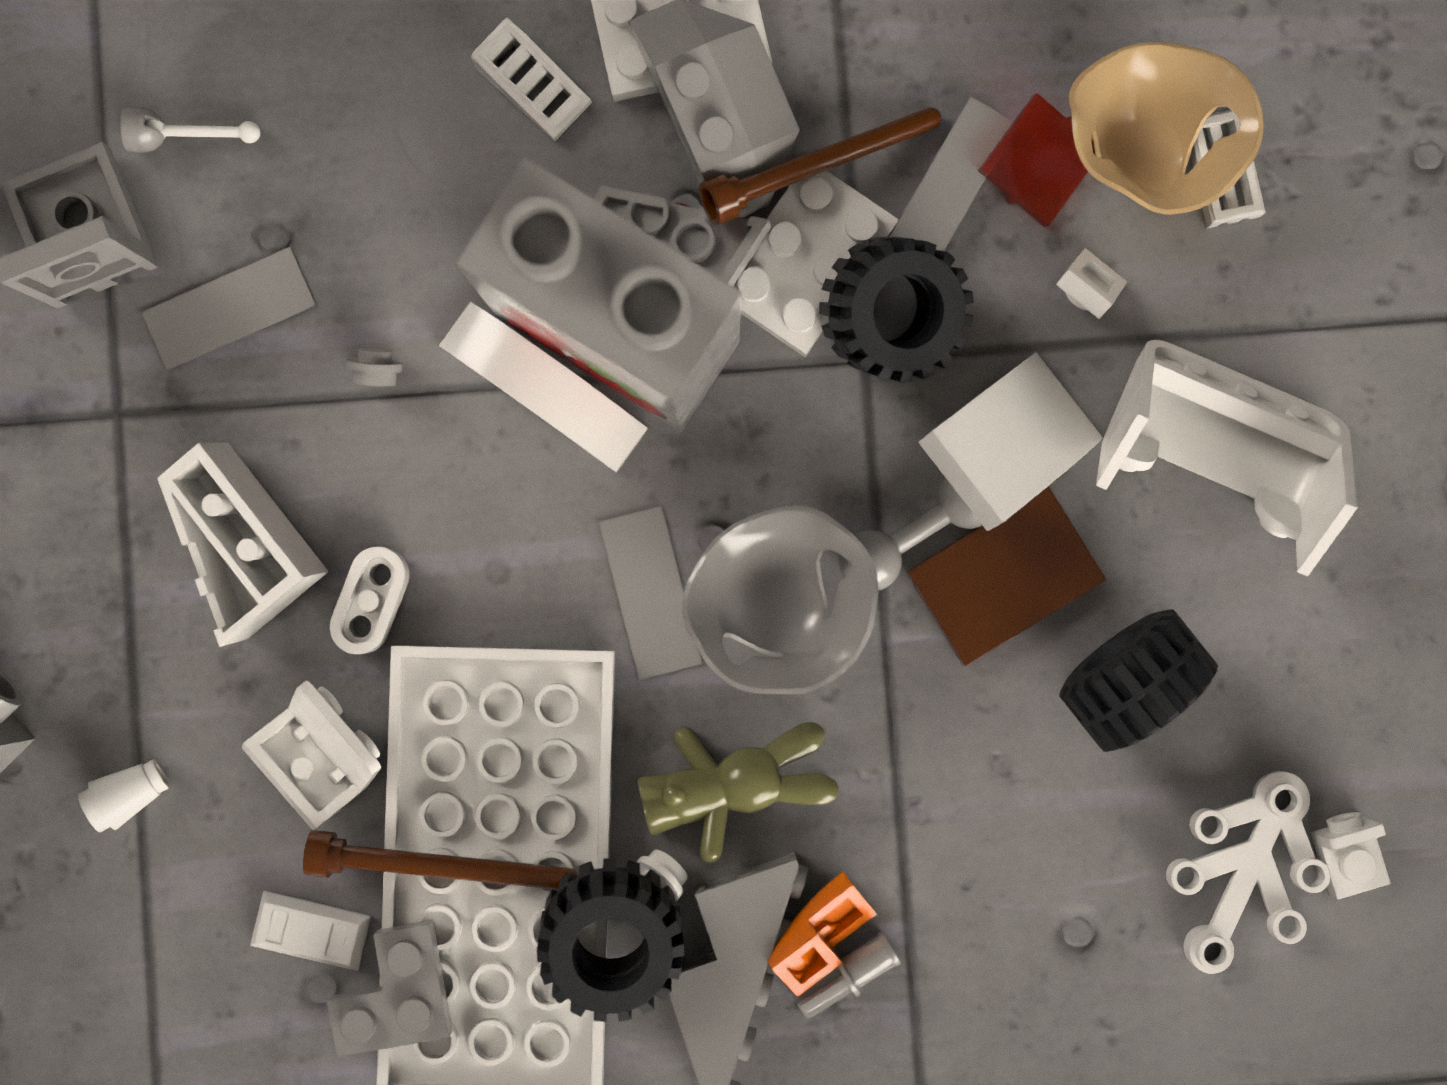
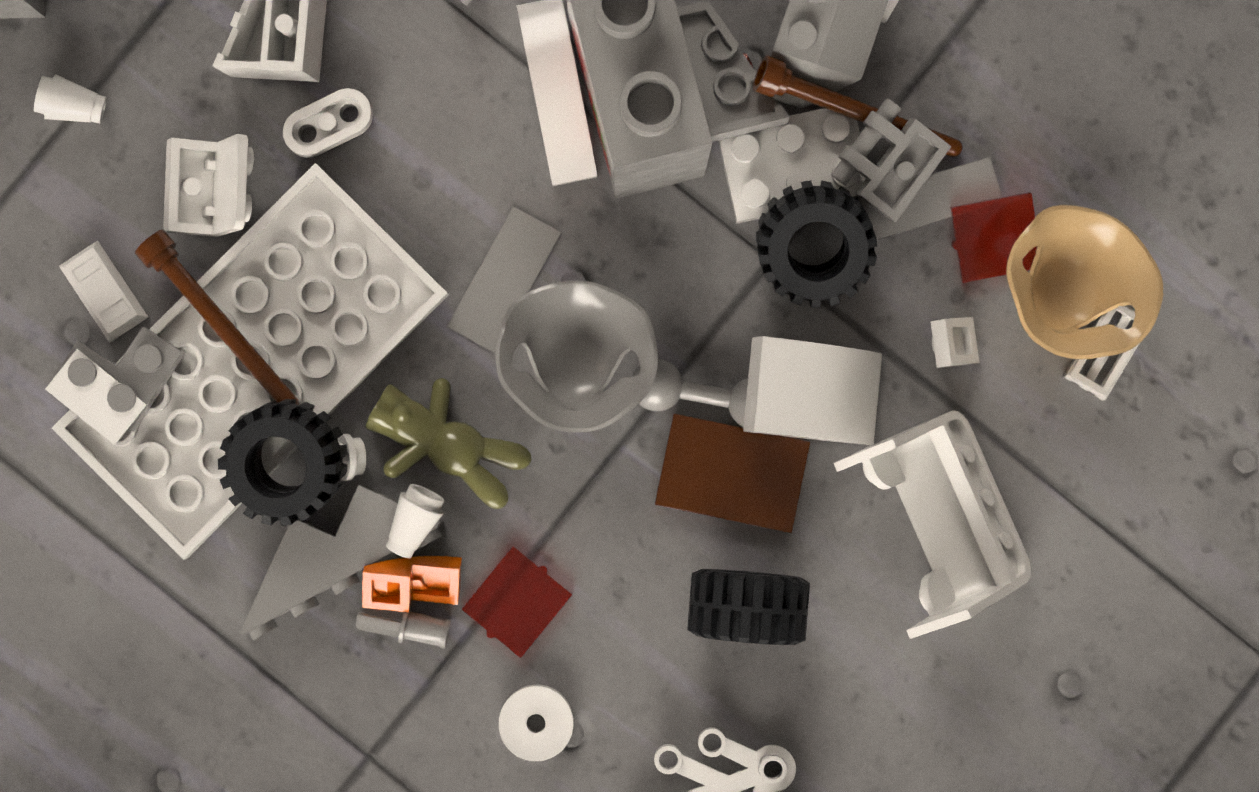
camera: 40 degrees right, 0 degrees up
none -> white sticker [45,349,147,445]
none -> white cone [386,484,444,558]
none -> clear red piece [461,546,573,658]
none -> white piece [499,685,574,761]
none -> light grey plate [831,98,951,222]

